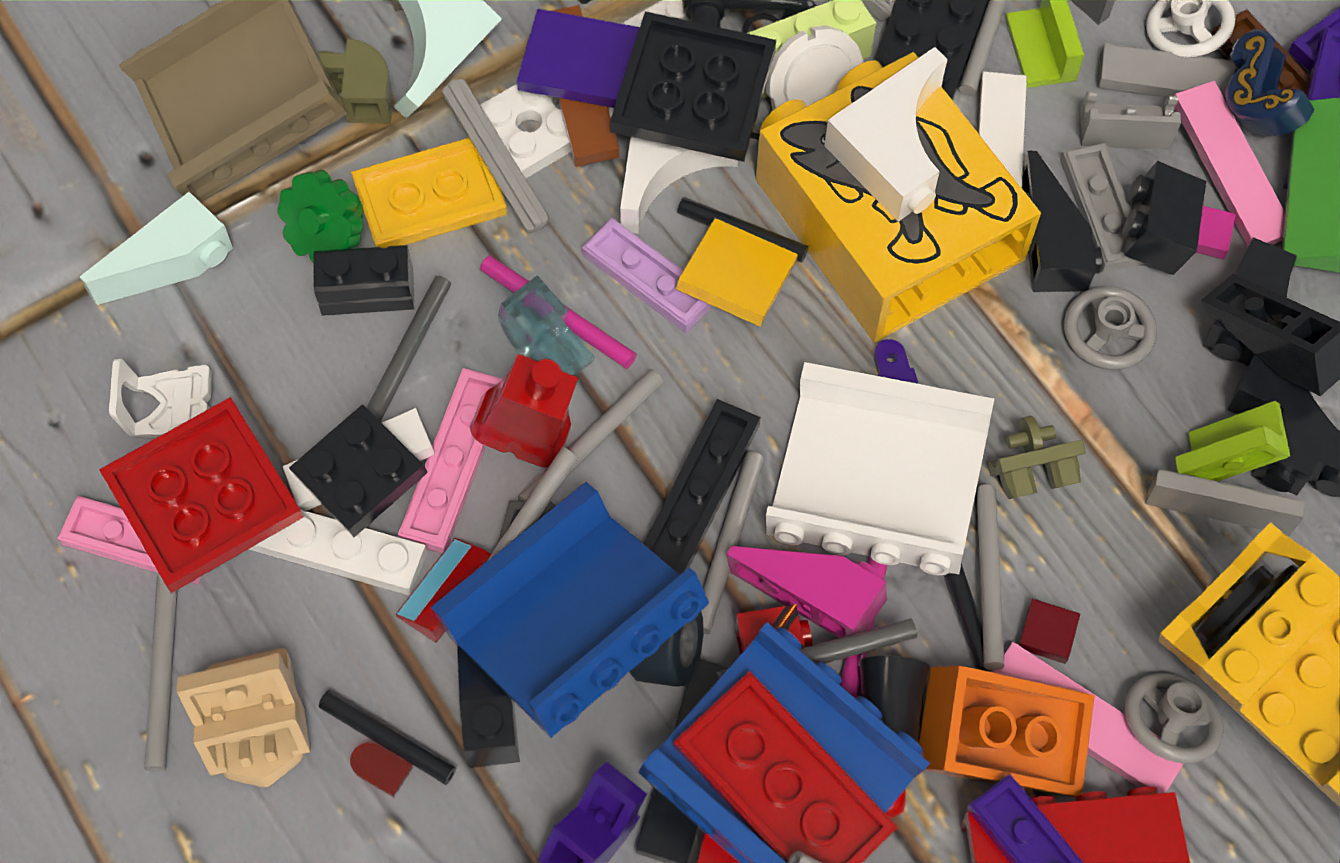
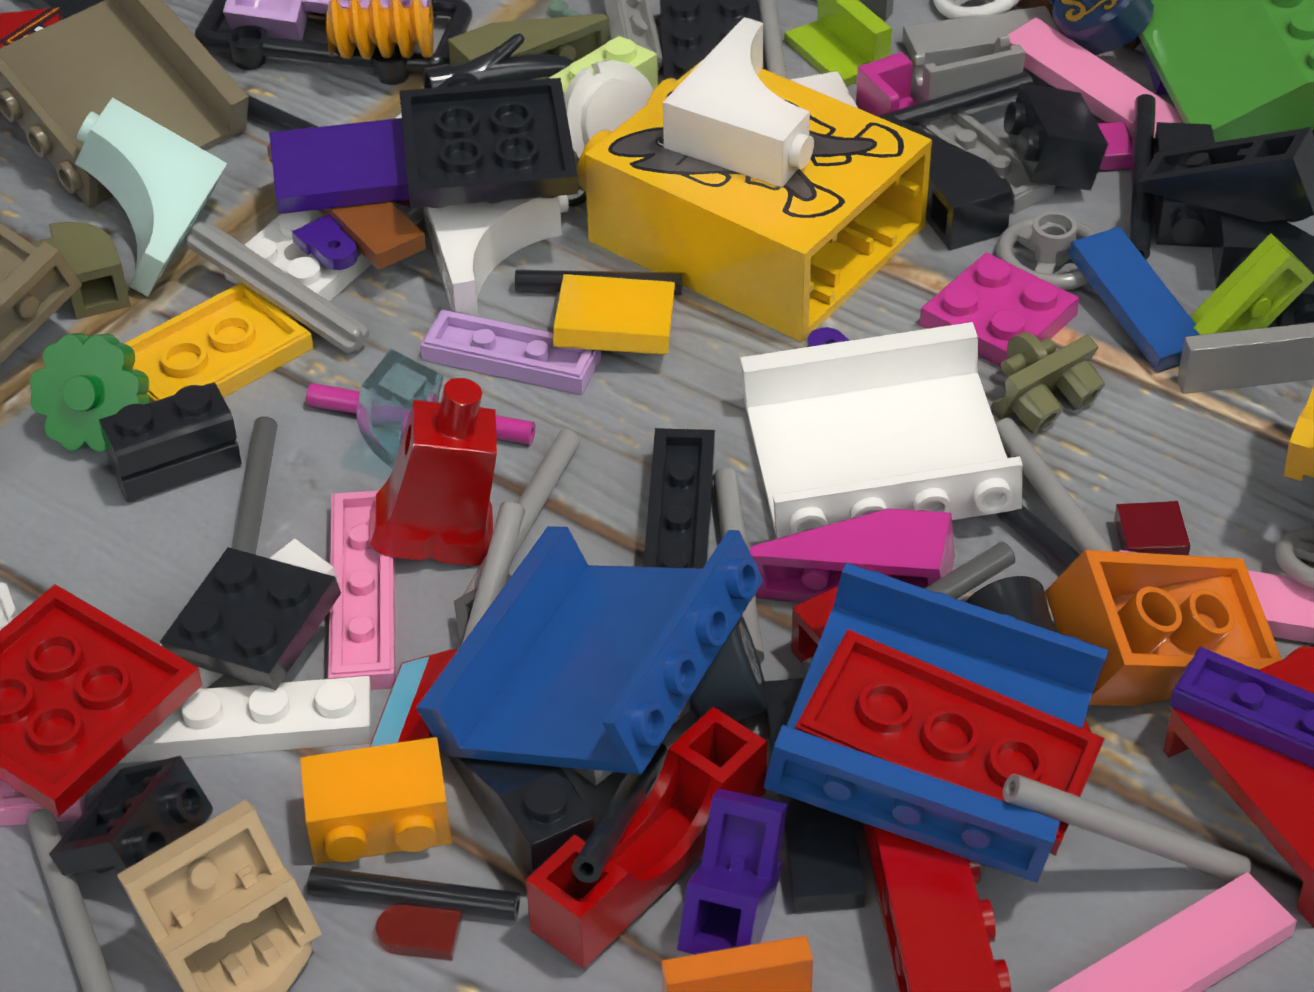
camera: 20 degrees left, 20 degrees down
none -> black bracket [49,756,213,876]
none -> dark purple piece [292,214,358,270]
none -> light orange brick [300,737,452,865]
none -> red arch [526,707,767,970]
none -> black piece [572,743,668,883]
none -> dark pink panel [856,52,918,116]
none -> black bar [877,71,1033,126]
none -> dark pink plate [920,252,1079,367]
none -> blue tile [1069,226,1200,372]
none -> black piece [1128,94,1156,260]

